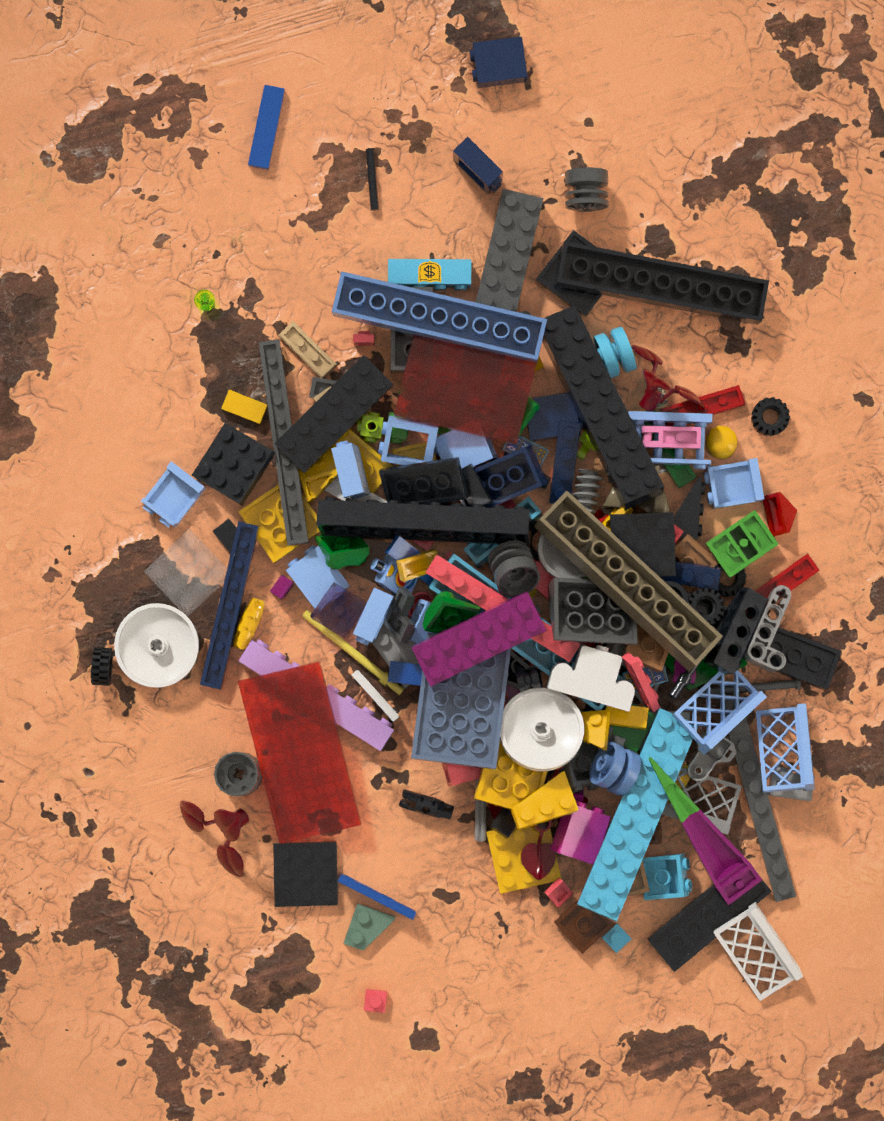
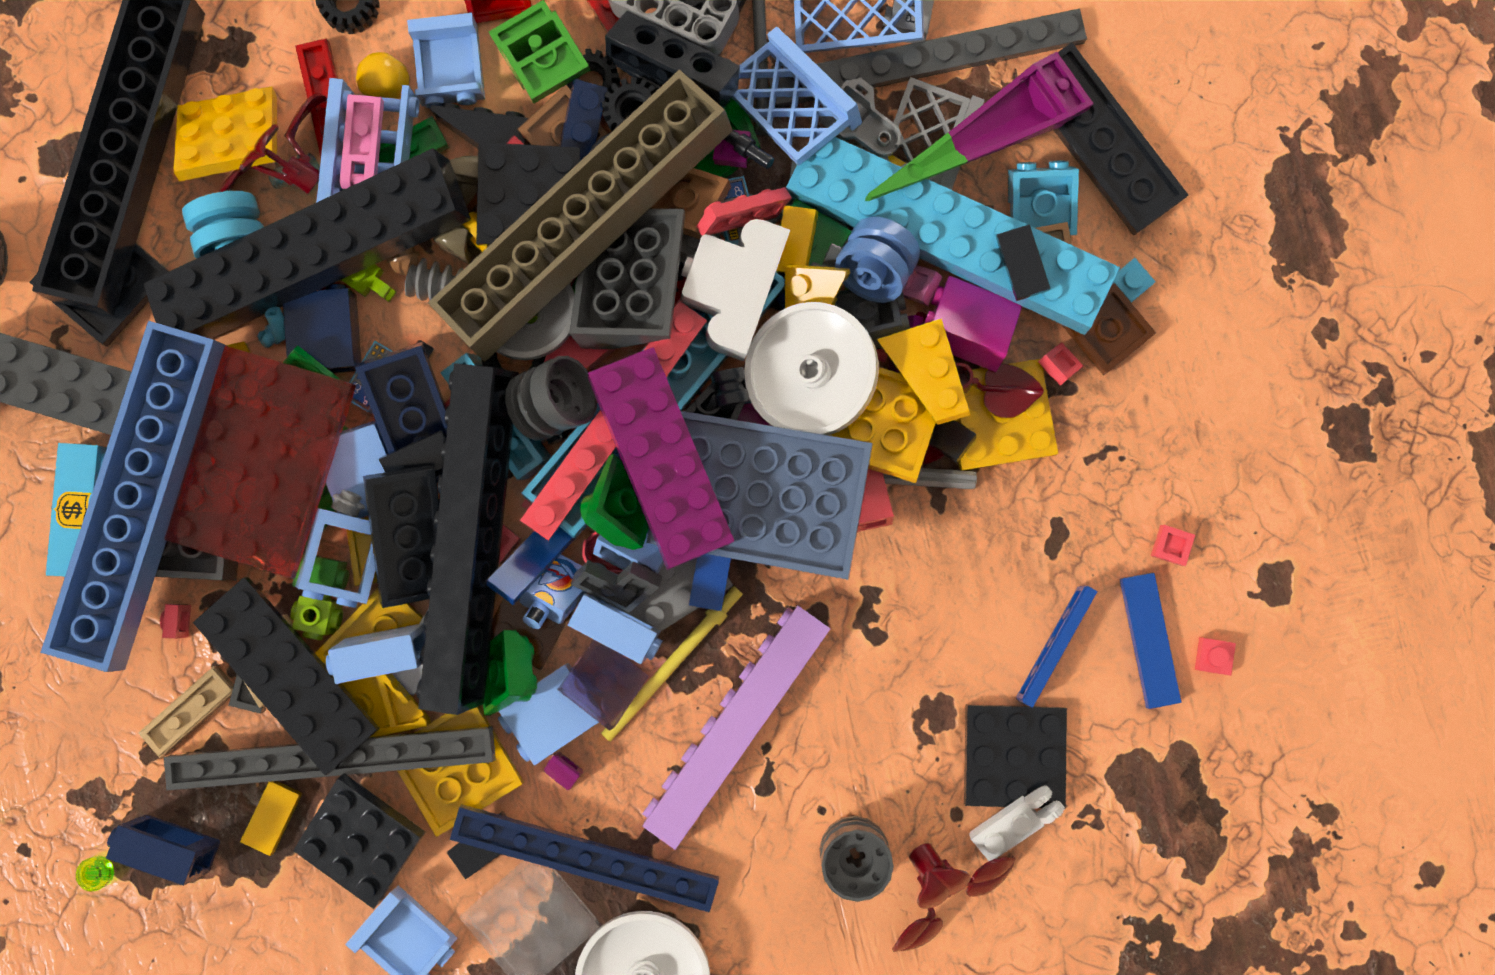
camera: 90 degrees left, 0 degrees up
yellow hinge [233,597,265,650] -> none
clear red plate [238,661,362,844] -> none
sand green wing [343,903,396,950] -> none
white tile [352,670,399,722] -> none
yellow tile [396,549,437,582] -> none
black hinge [399,789,454,819] -> none
dark blue plate [549,420,581,504] -> none
white fence [713,902,803,1001] -> none
none -> dark blue window [106,814,221,886]
none -> yellow plate [174,86,277,182]
none -> medium azure arm [257,307,285,348]
none -> light grey plate [331,489,365,517]
none -> bright pink plate [903,265,942,306]
none -> white hinge [969,785,1065,861]
none -> black tile [996,224,1050,301]
none -> blue tile [1119,573,1182,709]
none -> coral plate [1151,525,1195,566]

